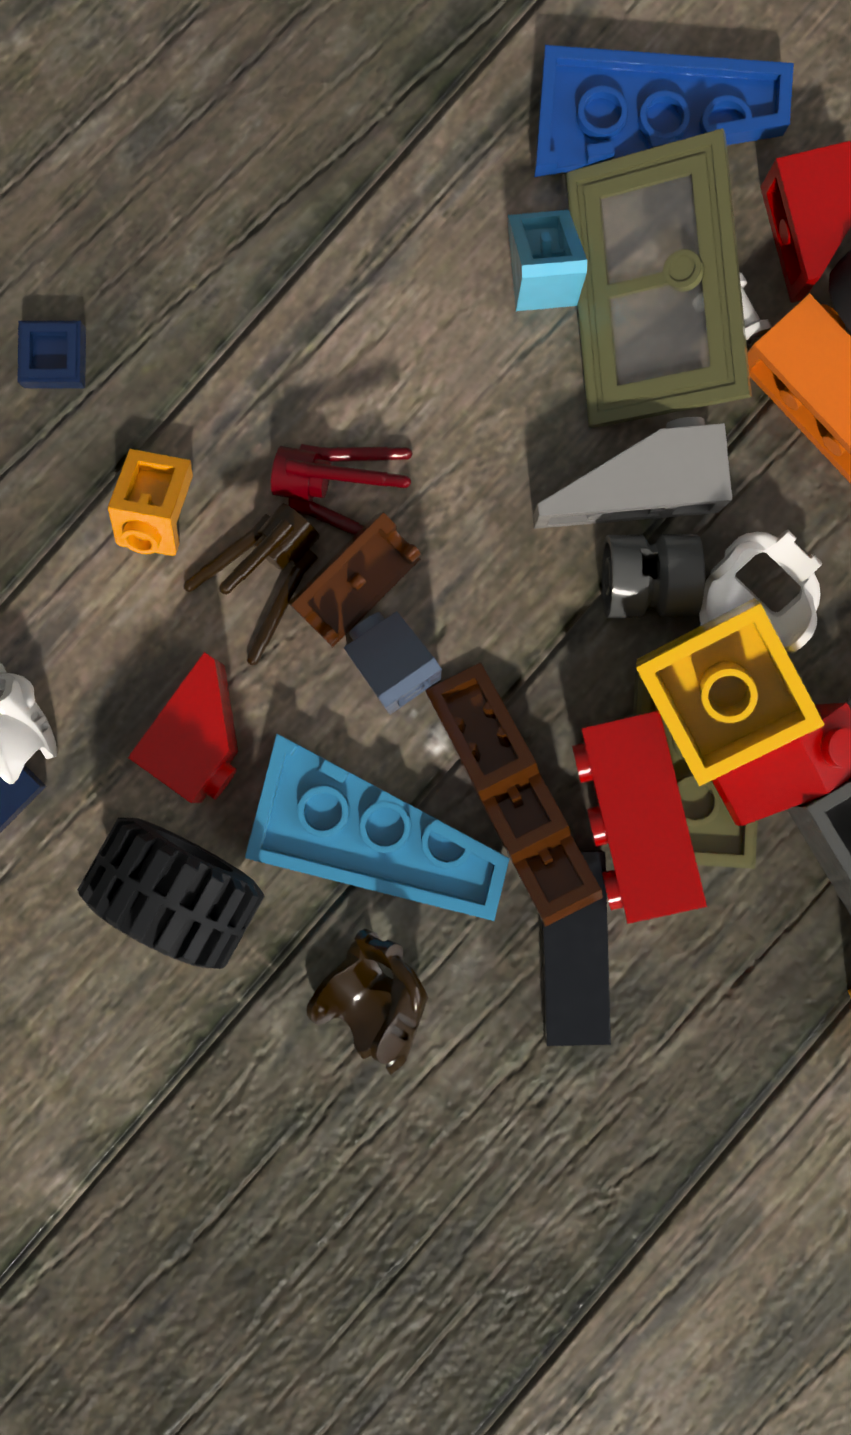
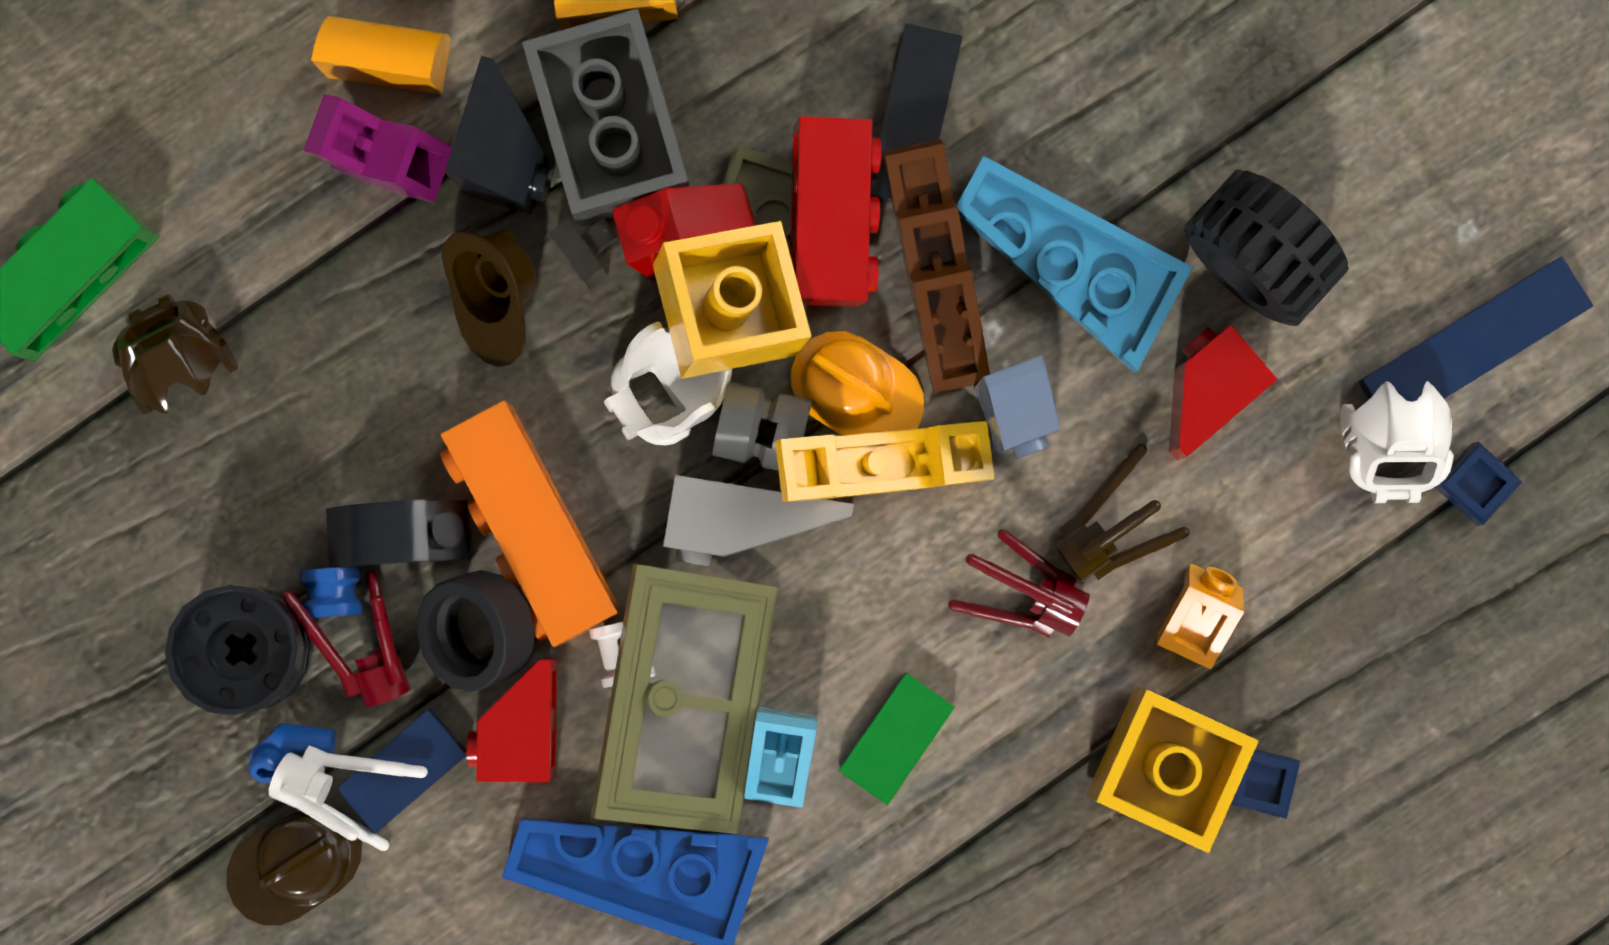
camera: 170 degrees left, 0 degrees up
reddish brown hinge [288,512,421,647] -> none
dark brown helmet [306,929,428,1076] -> none
none -> yellow slope [775,421,995,502]
none -> light orange piece [791,331,924,436]
none -> green tile [838,672,955,806]
none -> yellow brick [1087,686,1259,853]

